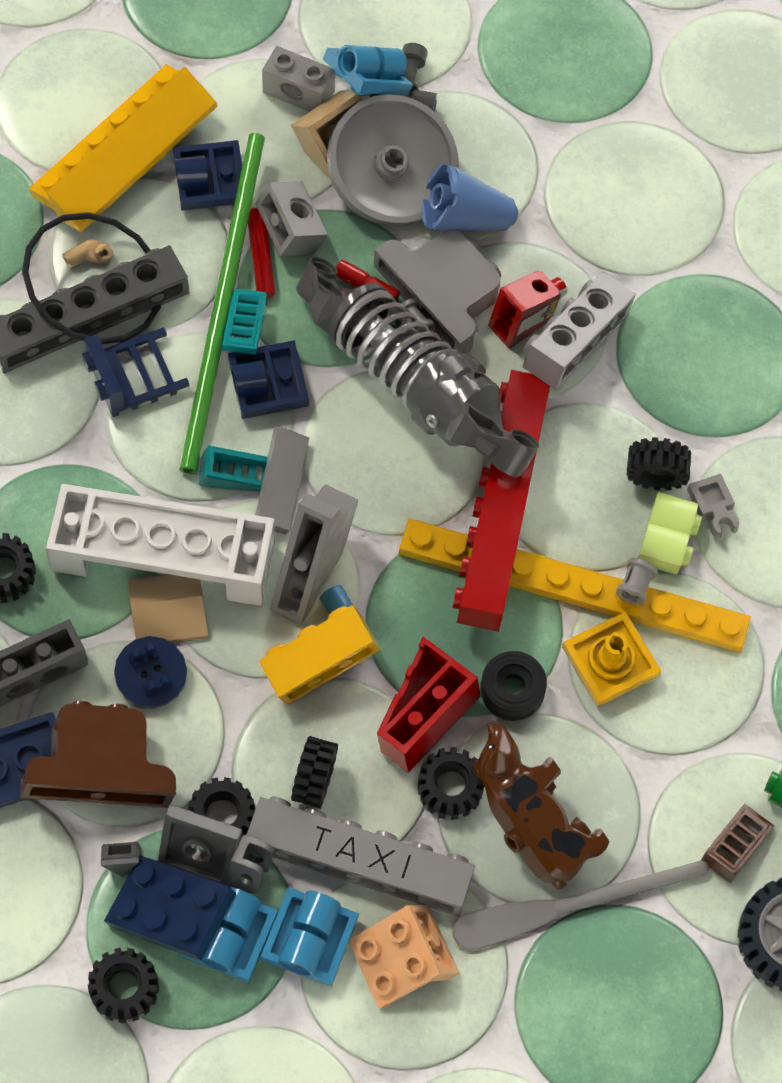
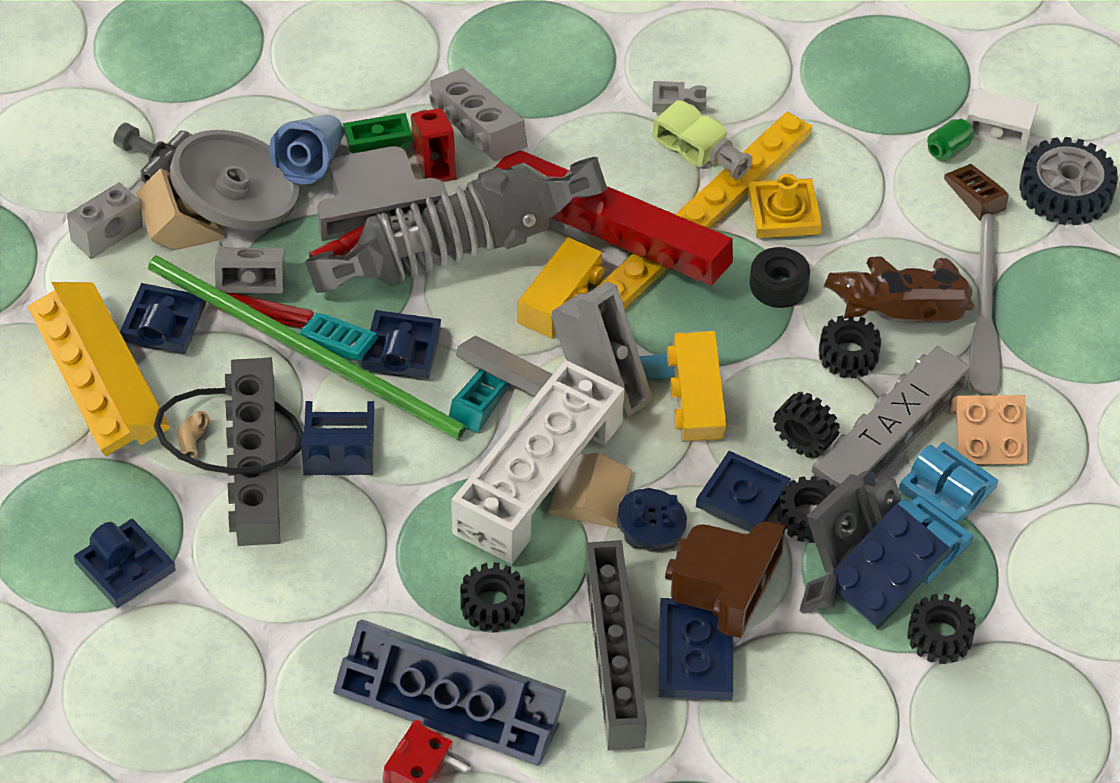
camera: 65 degrees left, 15 degrees down
dark azure plate [323,45,413,96] -> none
red wedge [377,636,481,773] -> none
black tyre [626,437,692,491] -> none
none -> green slope [343,113,413,154]
none -> yellow brick [517,237,604,339]
none -> dark blue plate [696,451,791,532]

